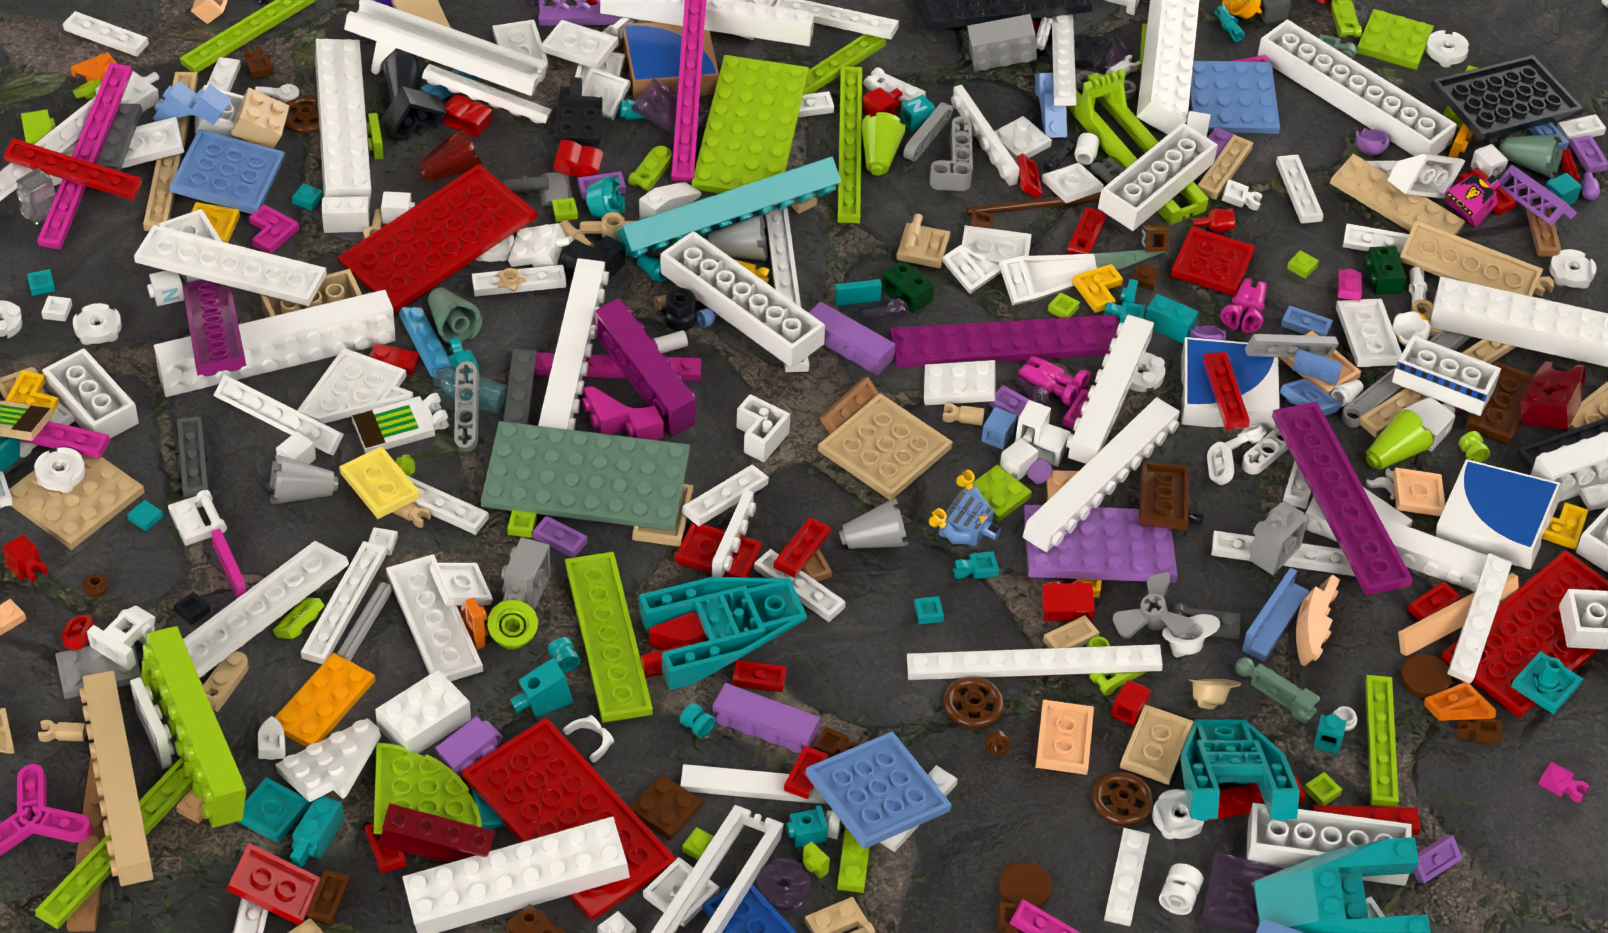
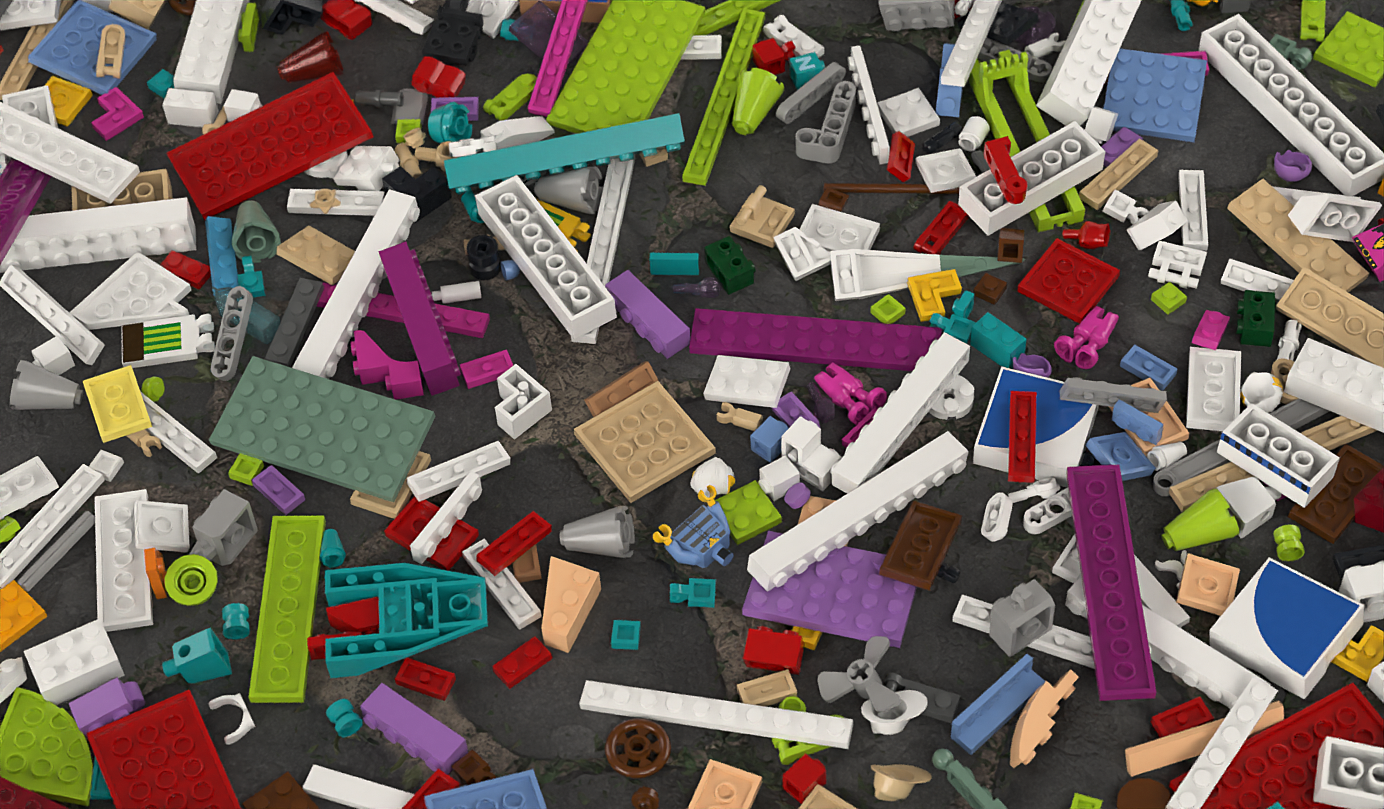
camera: 20 degrees right, 5 degrees up
none -> tan plate [96,24,125,78]
none -> tan plate [277,226,355,285]
none -> teal cone [320,529,346,568]
none -> tan plate [404,128,426,148]
none -> white plate [449,136,497,157]
none -> dark pink plate [460,350,513,389]
none -> red plate [492,636,552,689]
none -> light nougat wedge [542,556,601,653]
none -> white hair [690,457,735,498]
none -> red leg [983,136,1028,204]
none -> white slope [1127,200,1188,250]
none -> white plate [1148,241,1207,289]

